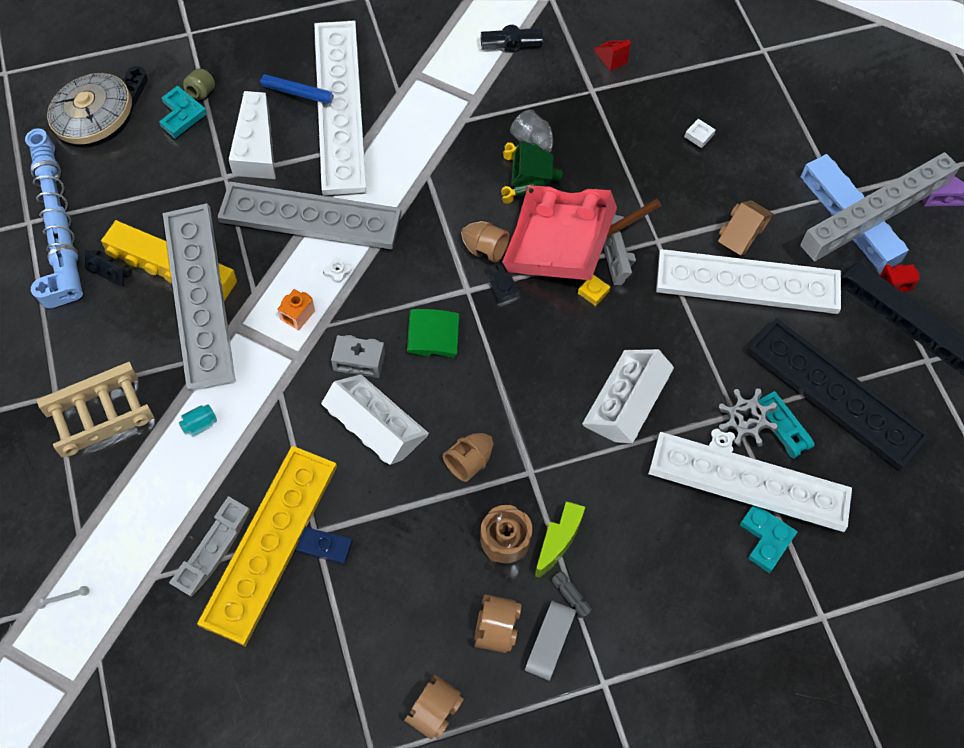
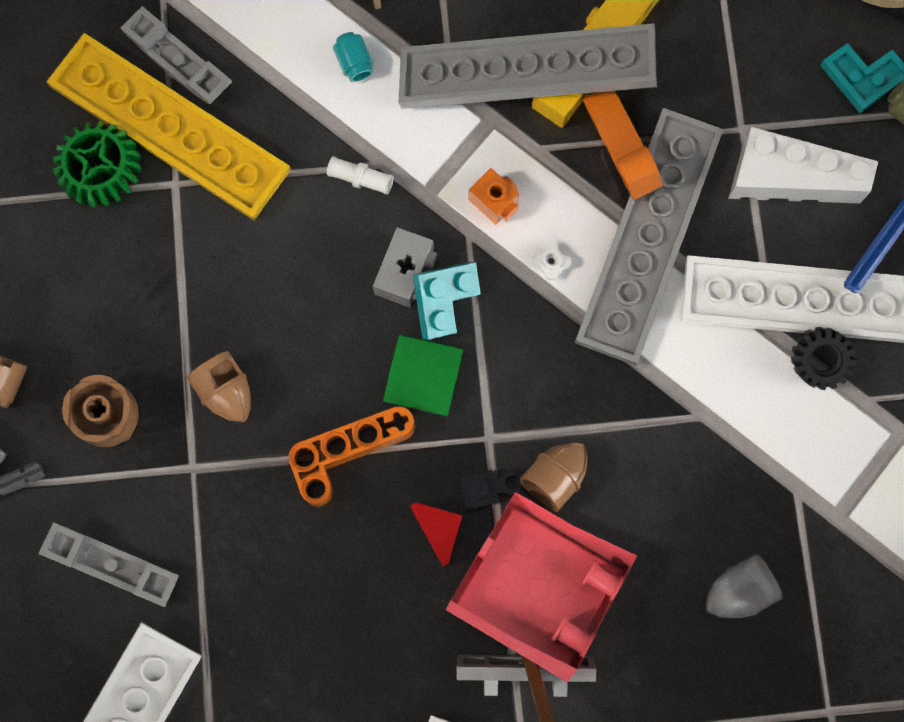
camera: 105 degrees right, 15 degrees up
dark blue plate [296,527,353,565] -> none
white slope [321,374,429,465] -> none
dark green torso [501,140,563,204] -> none
lime slope [535,502,585,578] -> none
yellow plate [578,275,610,306] -> none
white slope [582,349,674,443] -> none
none -> light grey slope [38,522,179,607]
none -> green gear [53,121,141,208]
none -> orange beam [289,406,415,507]
none -> white pin [327,156,394,195]
none -> red slope [410,502,462,568]
none -> plate [413,262,481,340]
none -> orange beam [582,91,663,200]
none -> black tyre [791,327,857,390]

